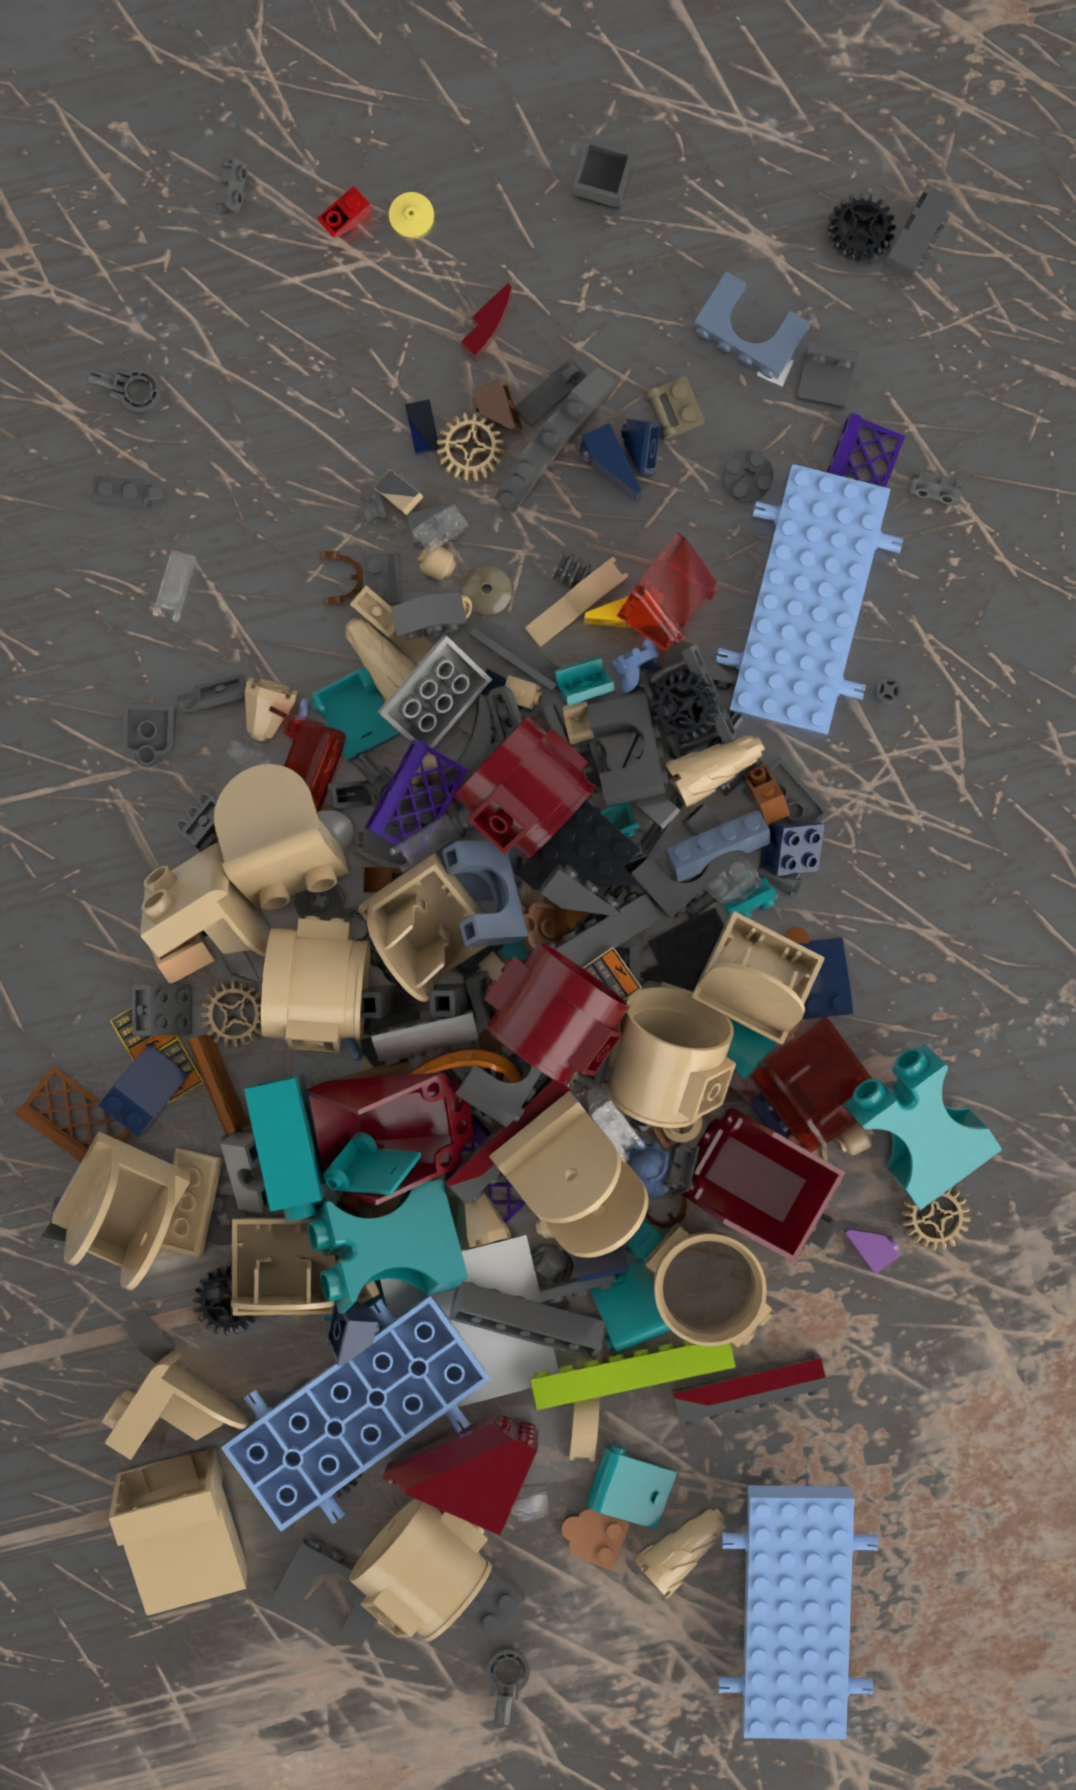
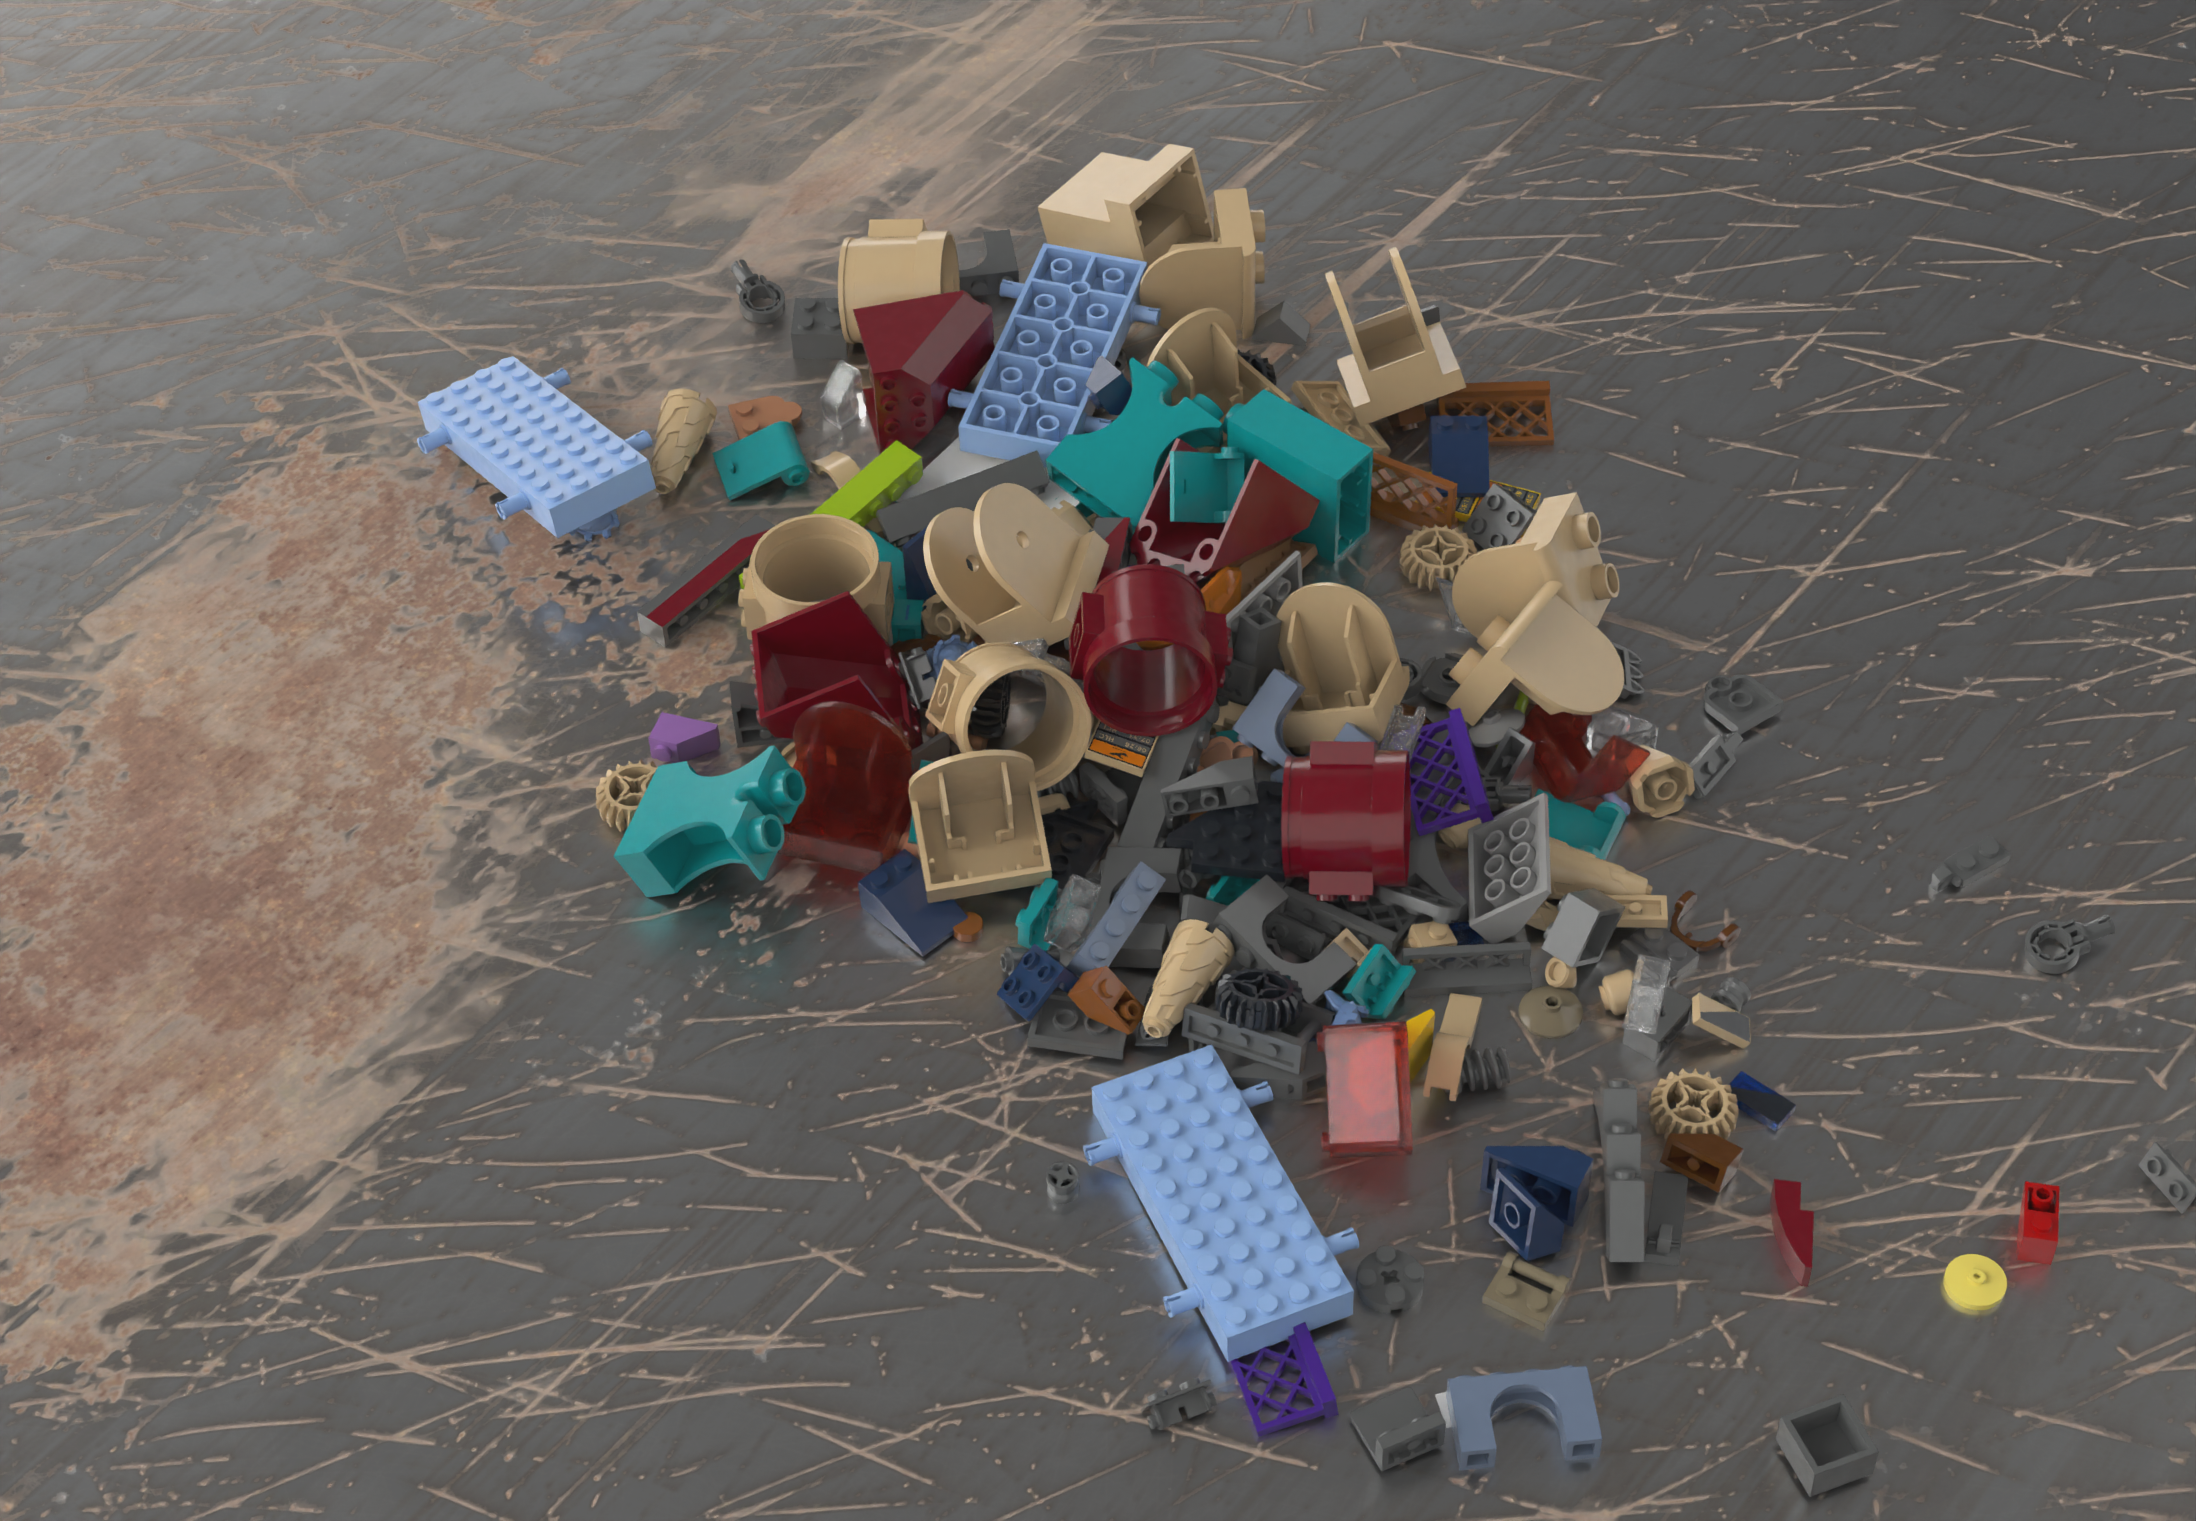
camera: 145 degrees right, 40 degrees down
clear hinge [153,550,197,622] -> none
tan cylinder [261,916,370,1054] -> none

